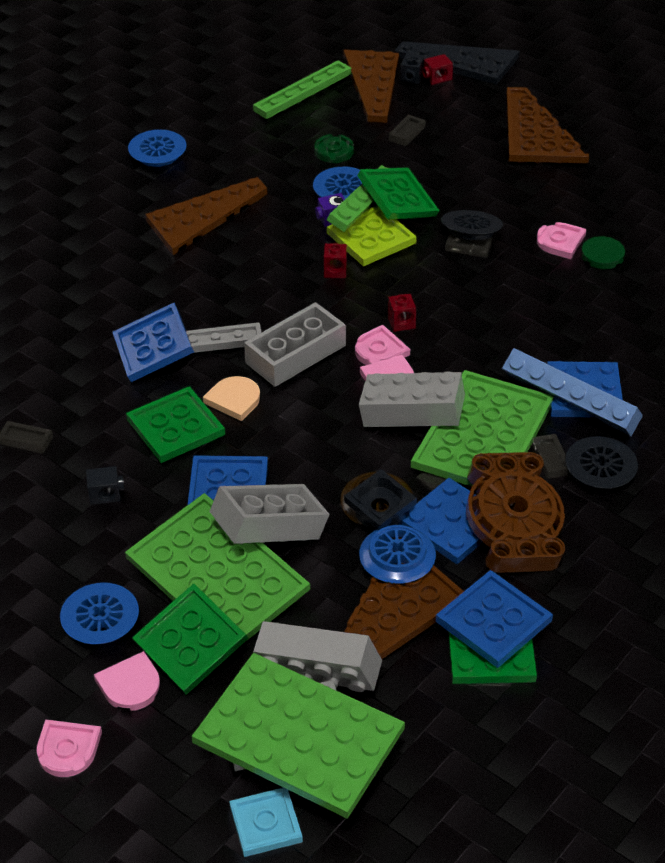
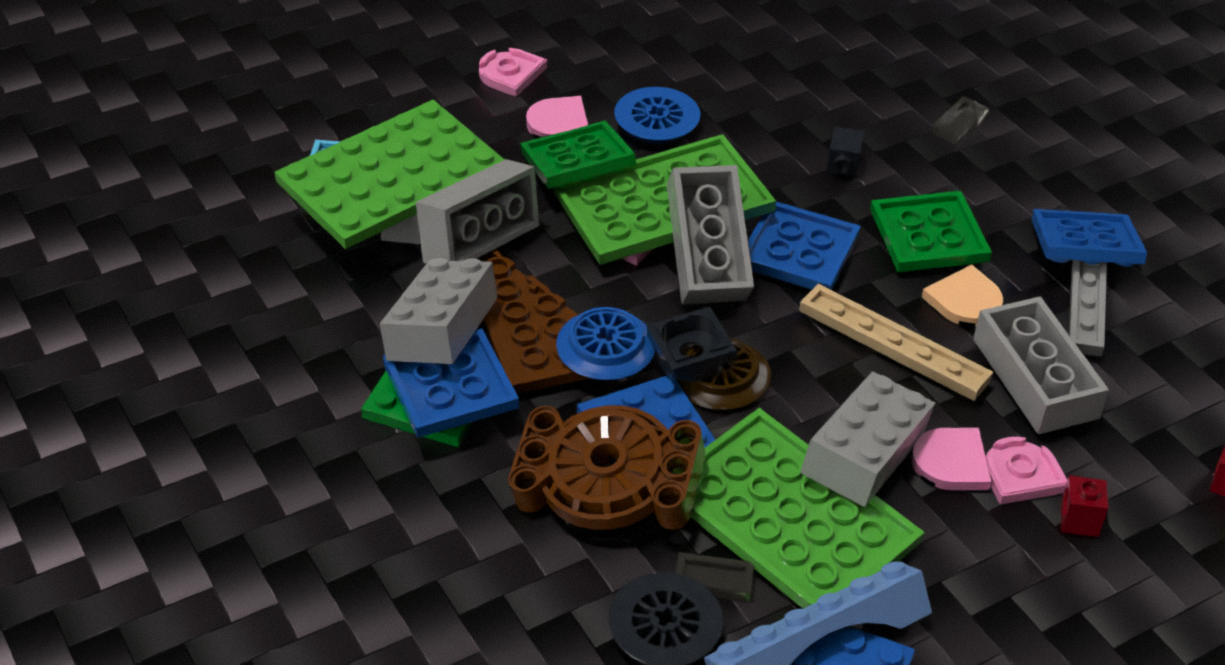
camera: 110 degrees right, 0 degrees up
none -> light grey brick [380,258,498,364]
none -> tan plate [799,284,993,401]

